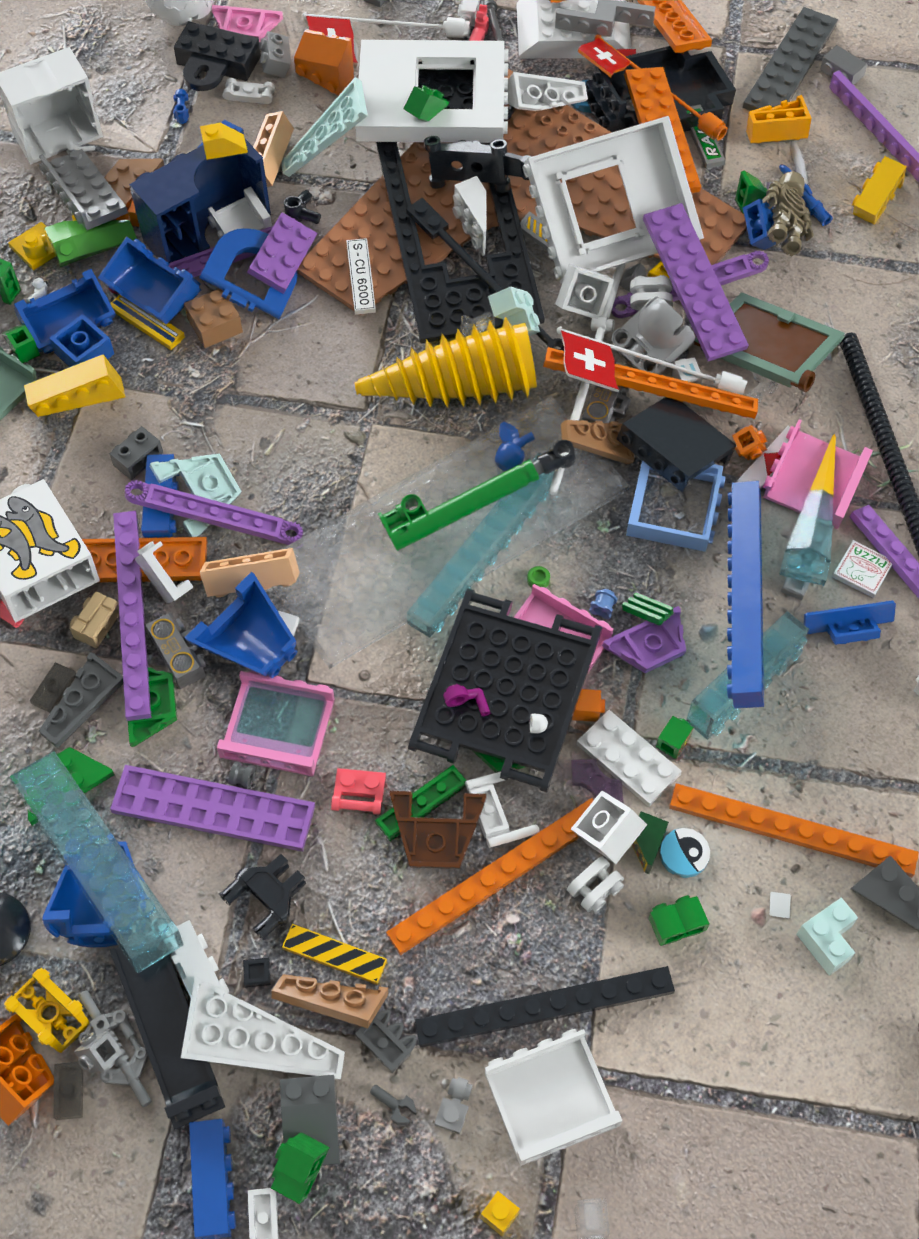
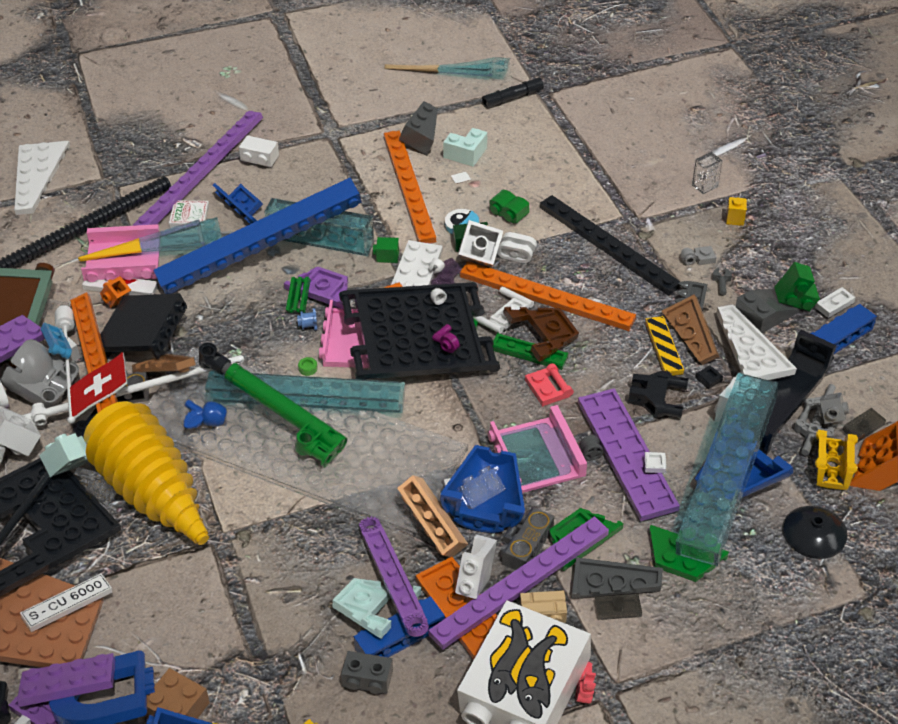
camera: 120 degrees left, 15 degrees down
white panel [485,1029,622,1166] -> none
light blue window [626,460,725,552] -> none
none -> dark azure plate [41,323,72,359]
none -> white hinge [429,258,445,274]
none -> clear bracket [457,465,506,509]
none -> white tile [644,452,666,473]

